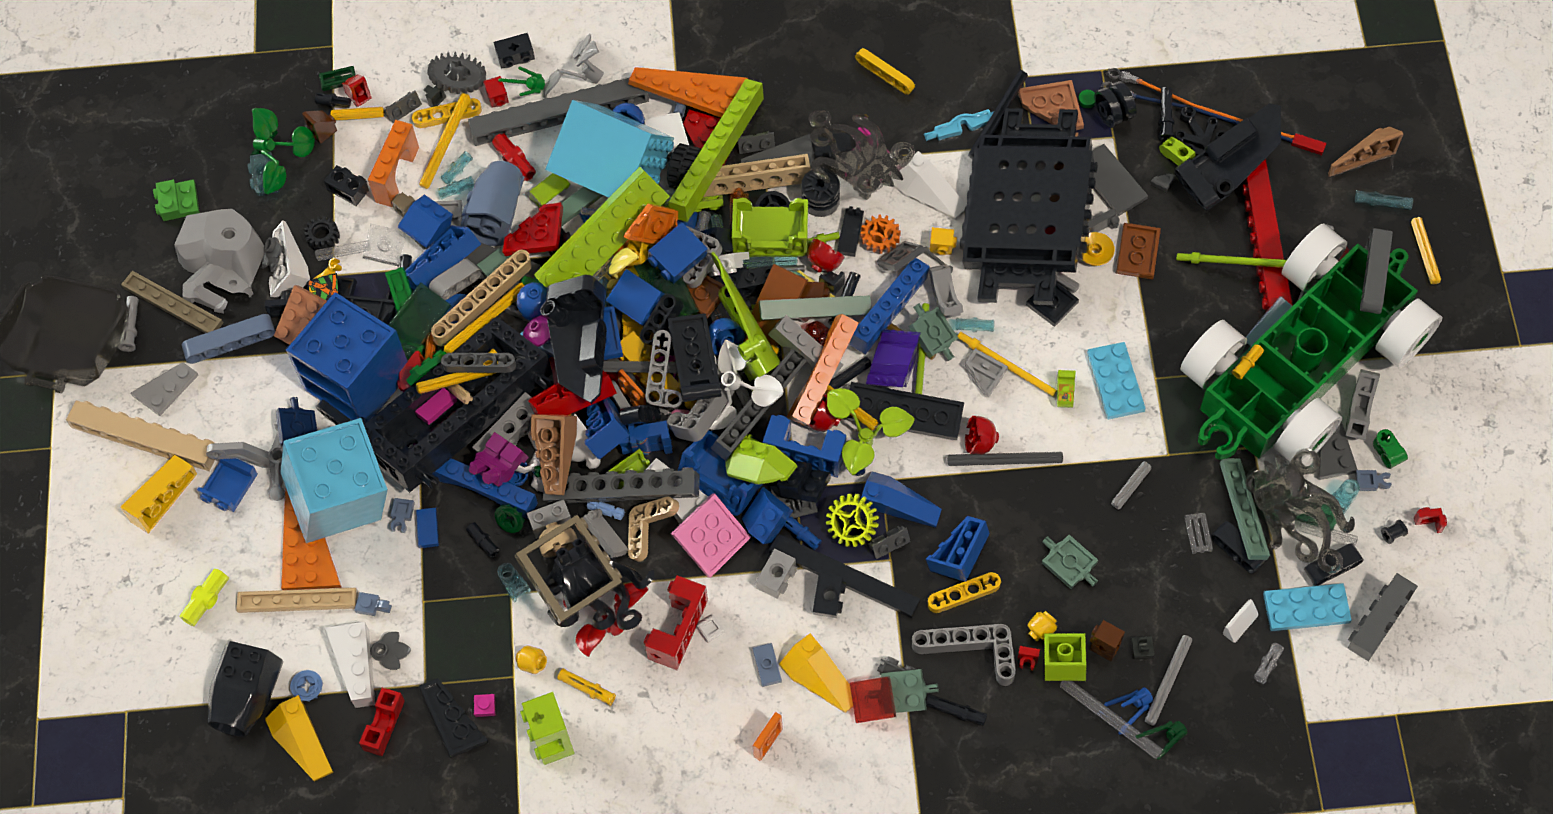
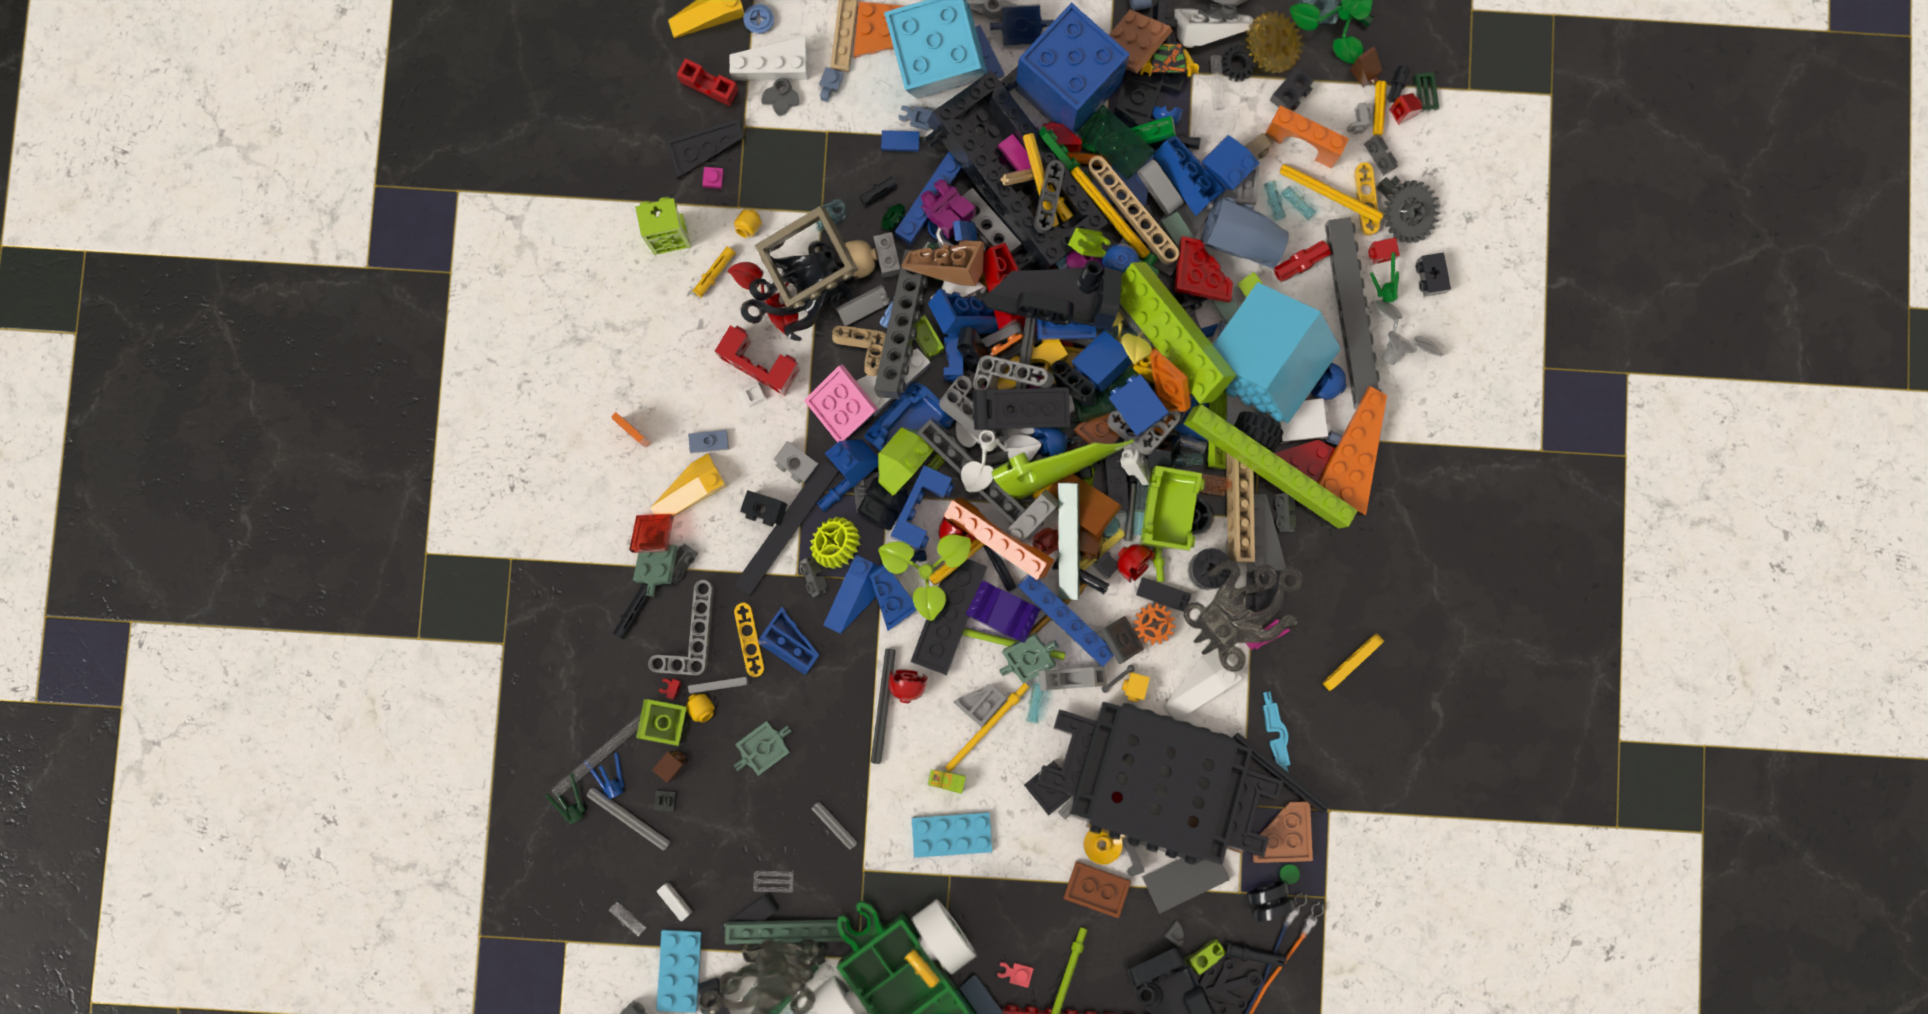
camera: 90 degrees right, 20 degrees up
none -> light grey tile [688,677,749,693]
none -> blue wing [869,564,917,631]
none -> blue tile [953,220,977,241]
none -> coral plate [997,962,1033,988]
none -> lime hinge [1068,227,1111,258]
none -> blue hair [1152,106,1184,125]
none -> clear yellow gear [1245,11,1303,73]
none -> light grey bracket [1347,102,1371,134]

